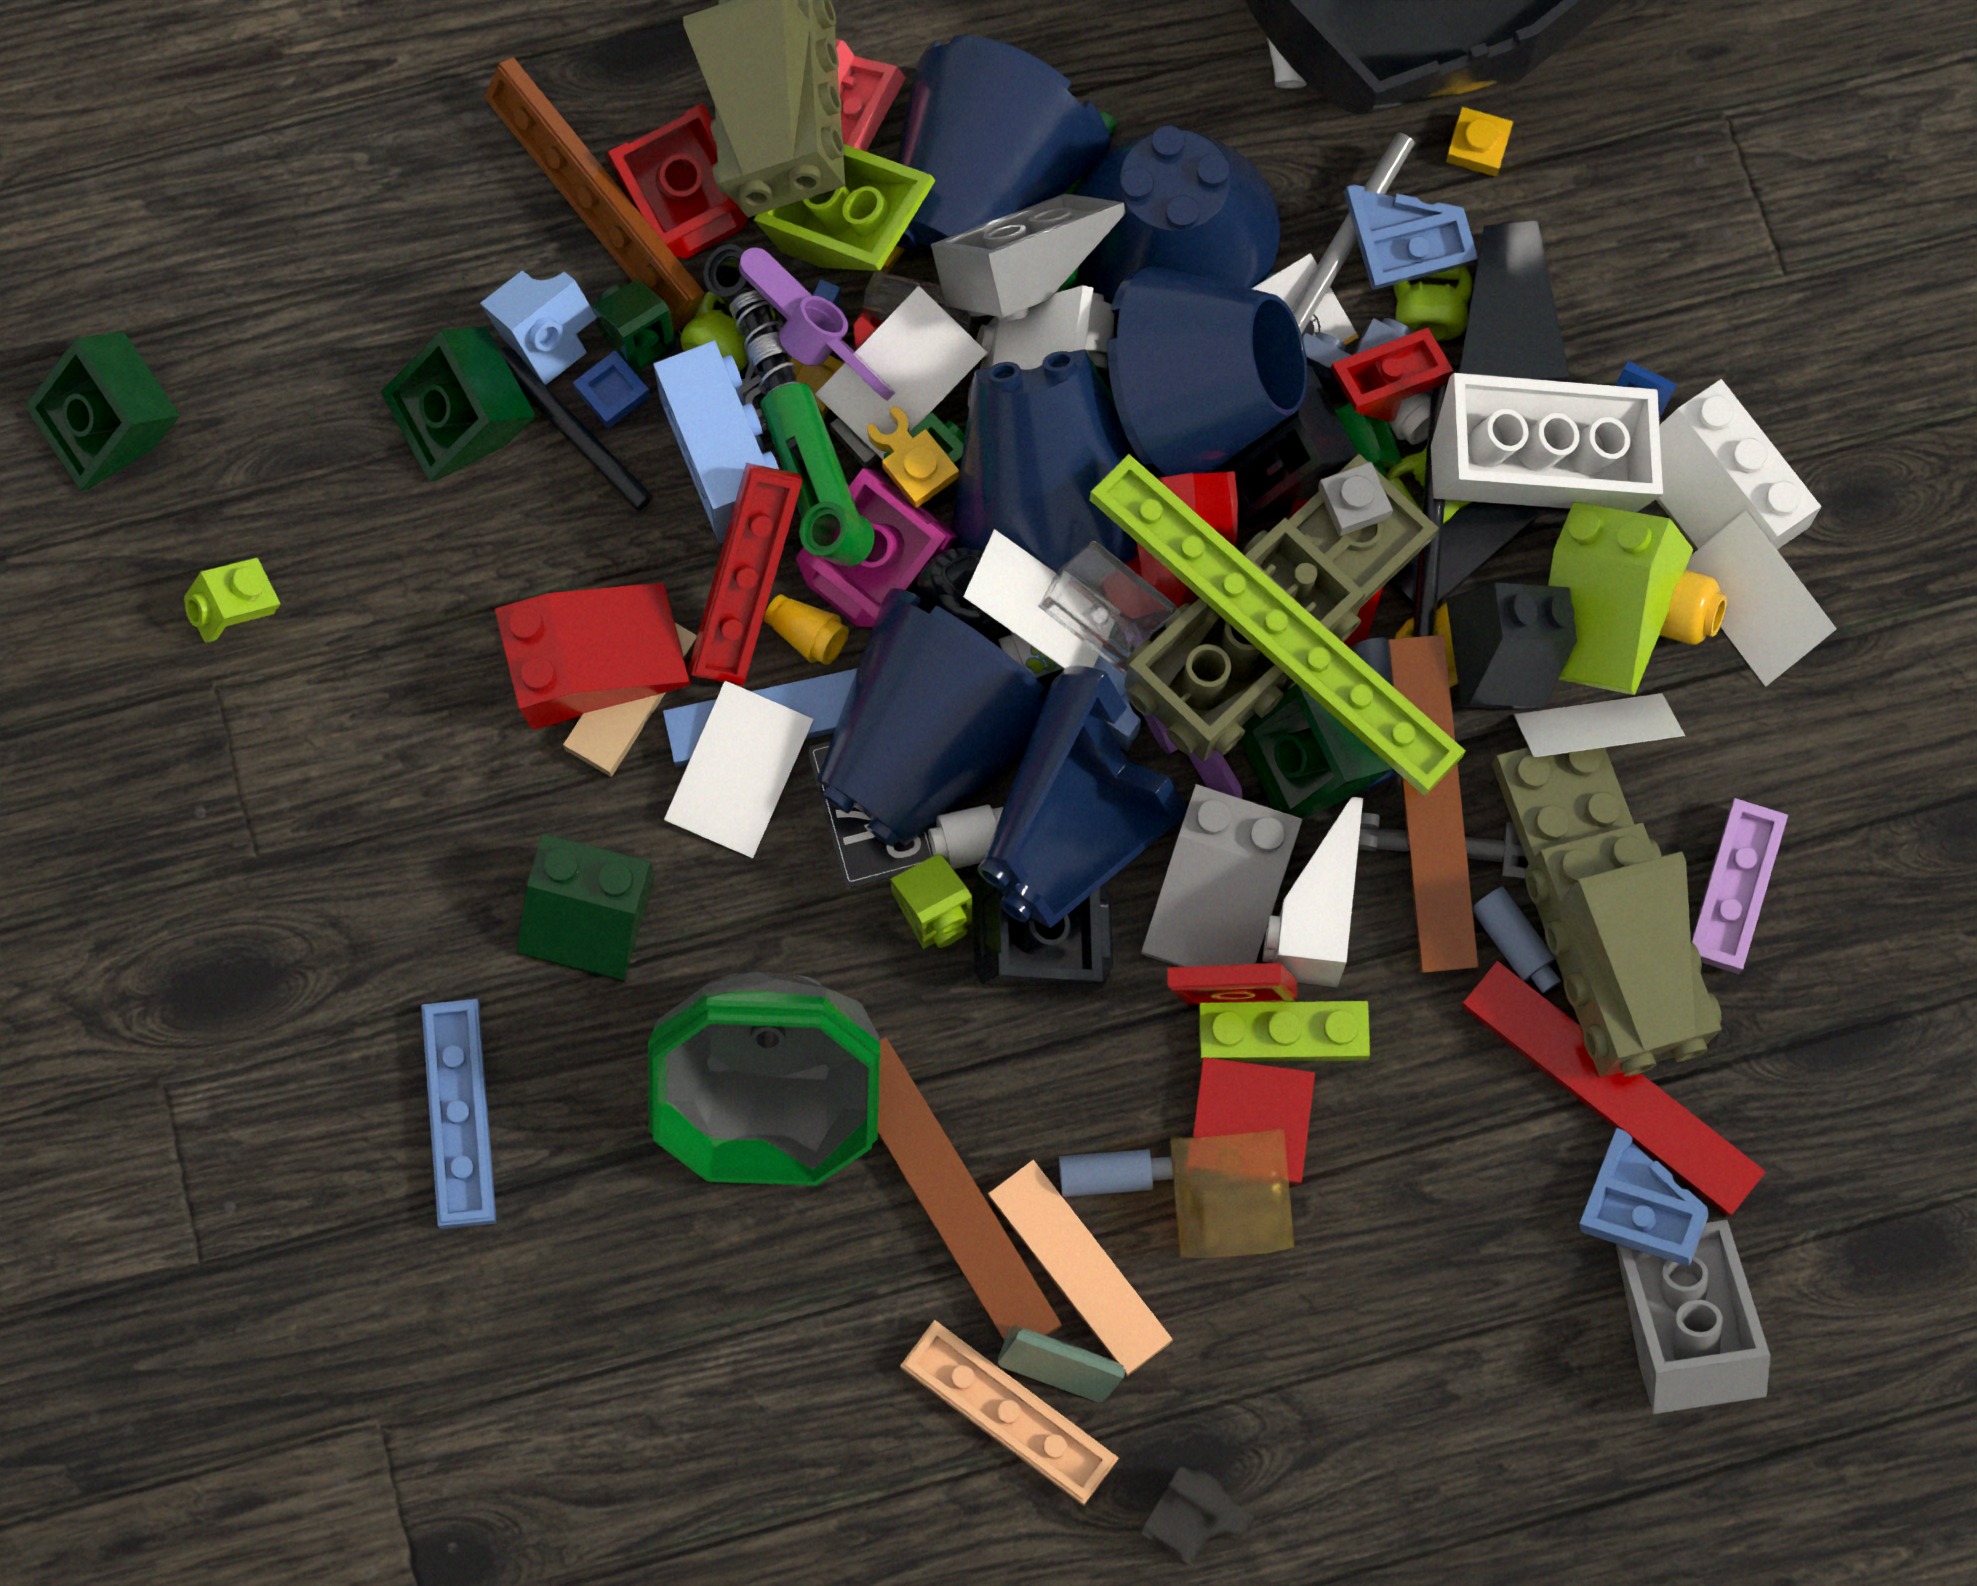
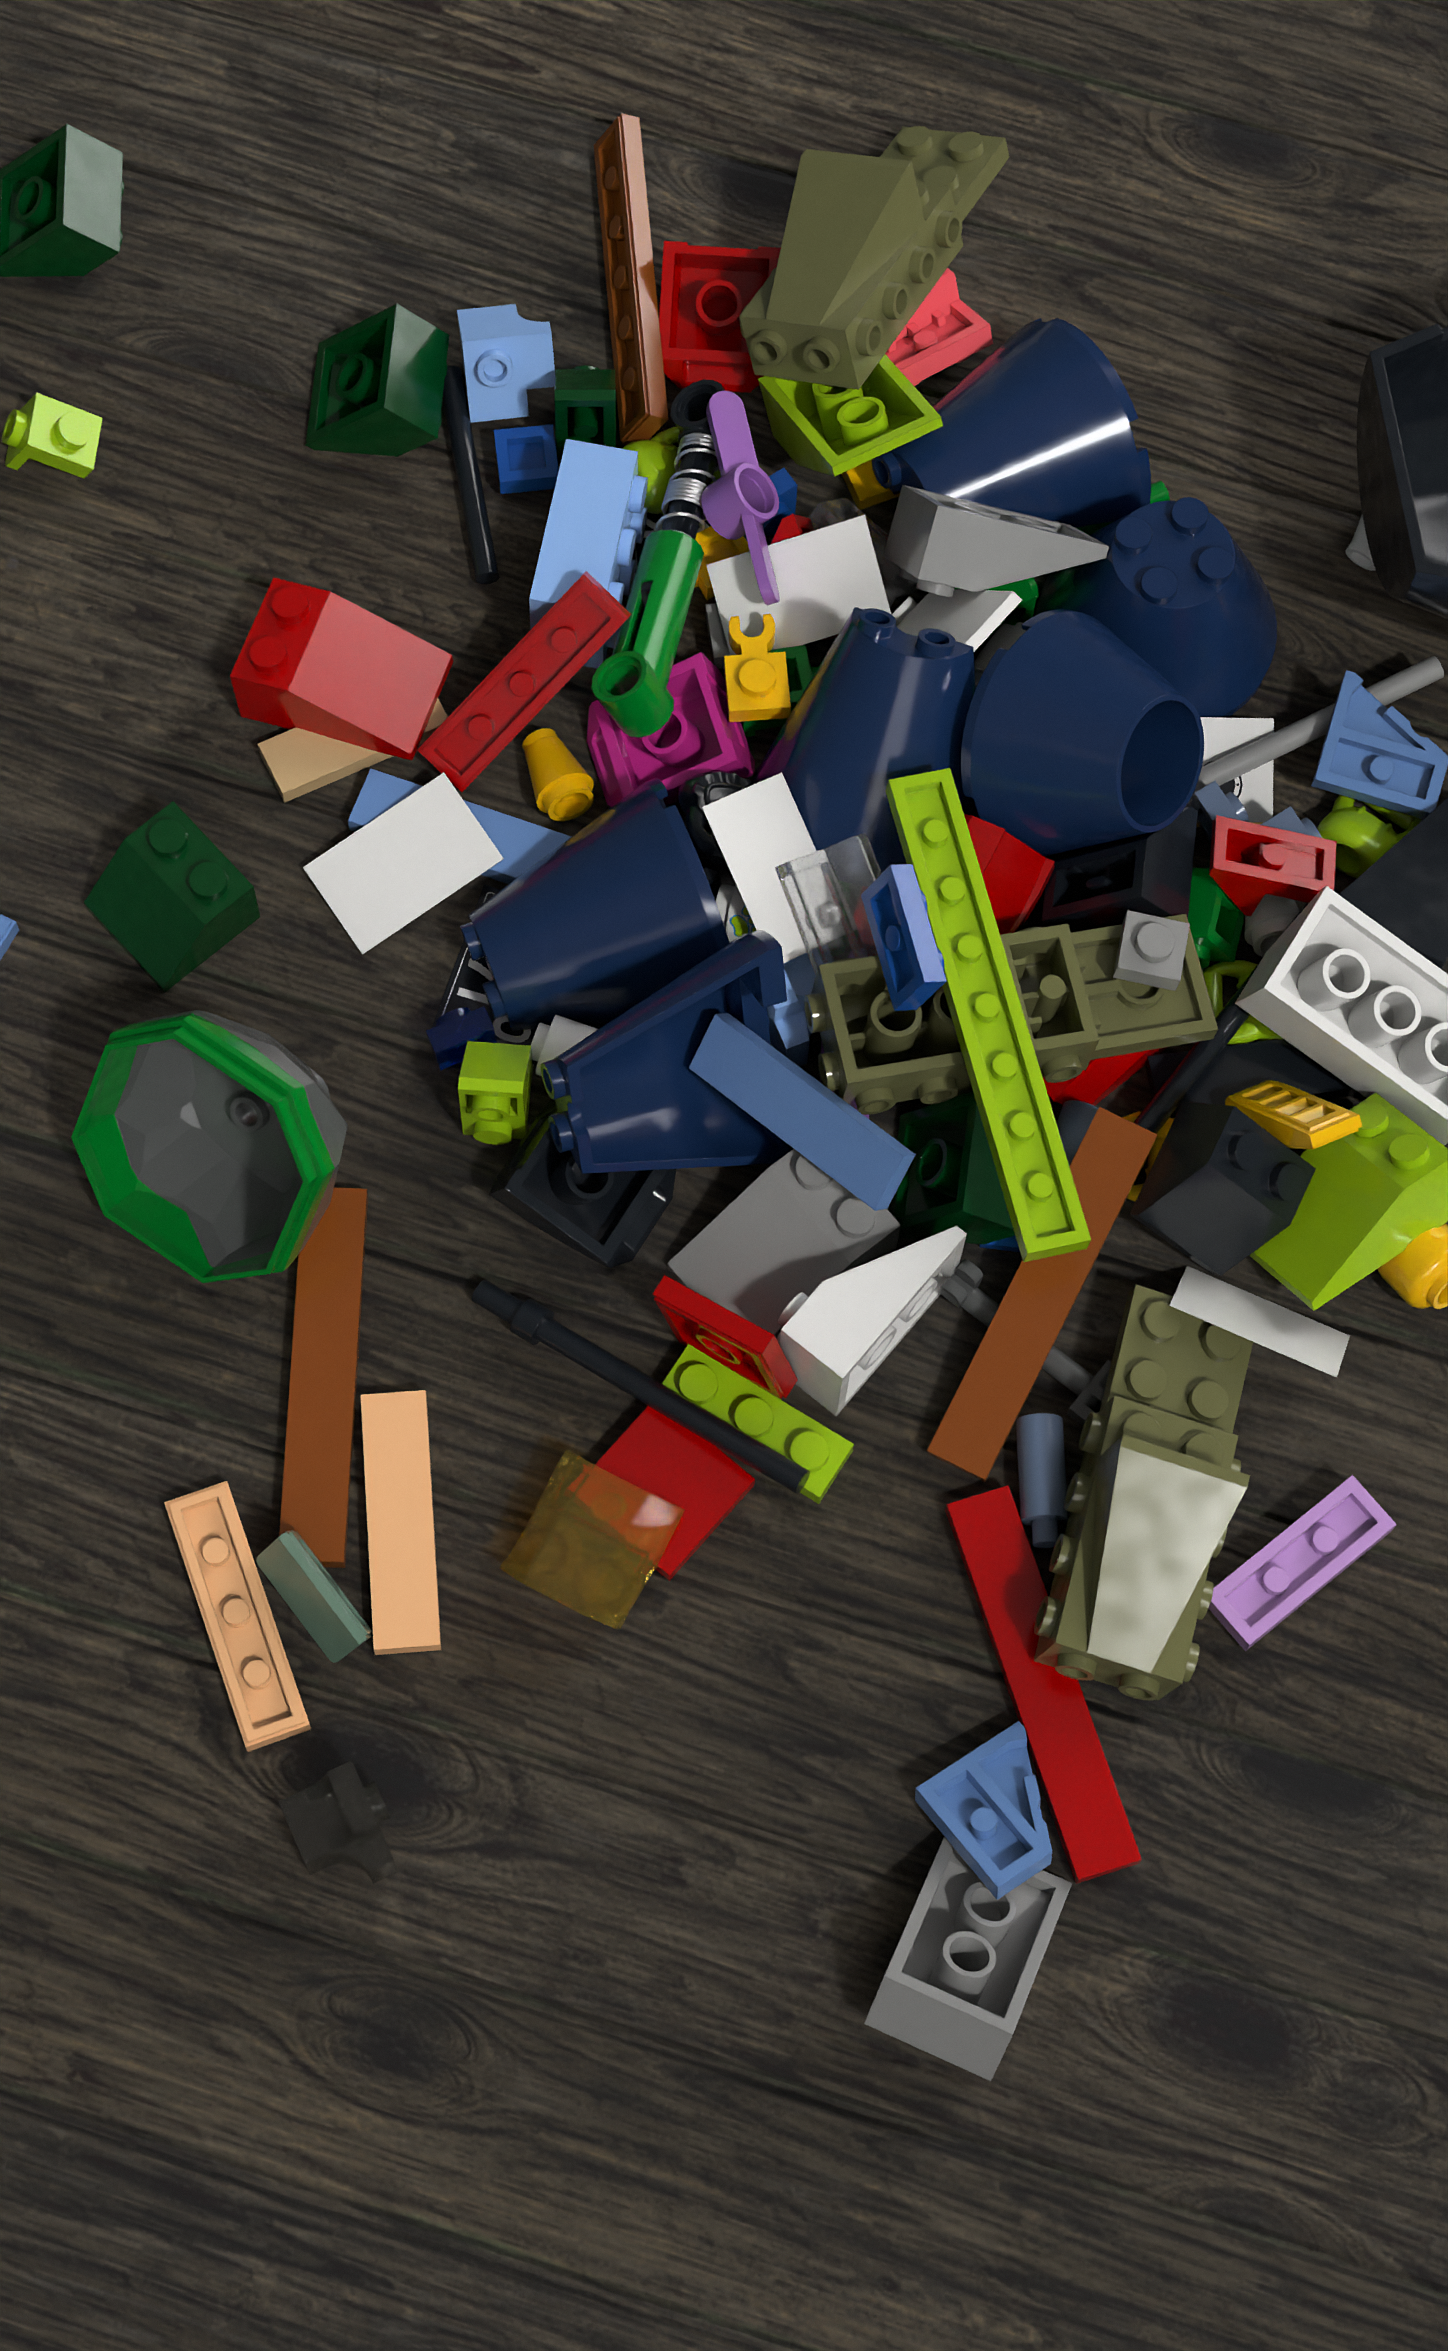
camera: 30 degrees right, 5 degrees down
sand blue cylinder [1059,1149,1173,1197] -> none
none -> clear blue plate [426,1006,497,1070]
none -> black bar [472,1280,810,1494]
none -> medium blue tile [689,1013,916,1211]
none -> blue plate [861,864,947,1011]
none -> yellow slope [1225,1080,1362,1149]

